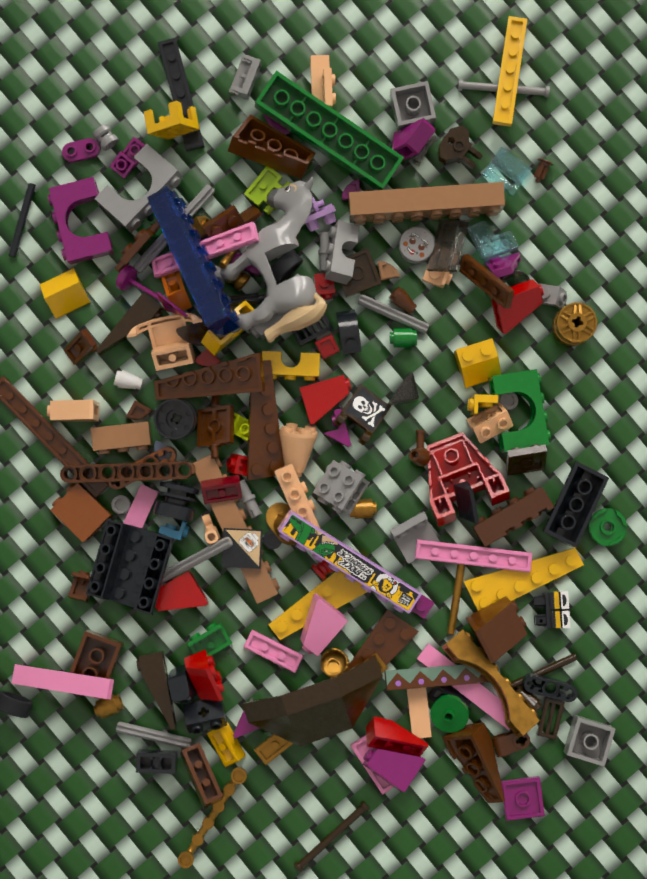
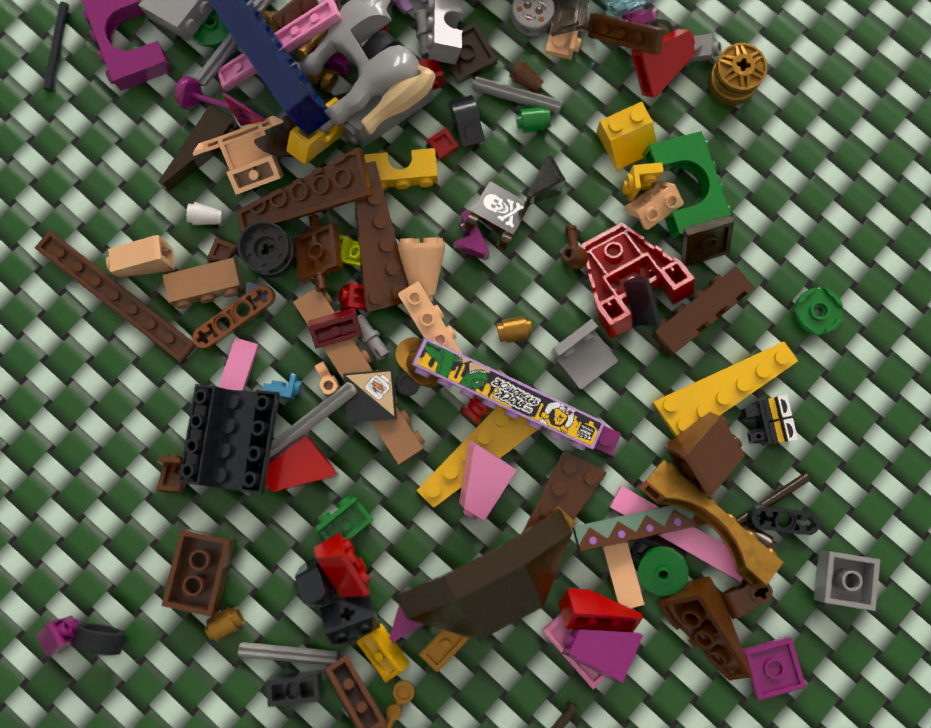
camera: 10 degrees left, 5 degrees down
bright pink tile [11,664,114,700] -> none
yellow slope [40,268,91,319] -> none
dark orange brick [50,483,113,543] -> none
reddish brown beam [60,461,196,483] -> none
reddish brown slope [64,329,98,365] -> none
light grey tile [111,495,131,514] -> none
reddish brown plate [115,219,163,273] -> none
dark brown slope [136,650,177,730] -> none
black wheel [153,481,200,522] -> none
orange slope [161,271,192,311] -> none
red tile [194,349,221,367] -> none
bright pink tile [243,629,304,673] -> none
black slope [291,313,333,347] -> none
red slope [300,375,352,426] -> none
light grey brick [313,460,370,515] -> none
pearl gold hair [321,648,350,678] -> none
medium nougat tile [377,261,400,281] -> none
bright pink tile [415,539,532,572] -> none
pearl gold bar [447,564,465,634] -> none
light grey tile [499,393,518,410] -> none
dark brown tile [536,697,565,740] -> none
black slope [543,461,609,548] -> none

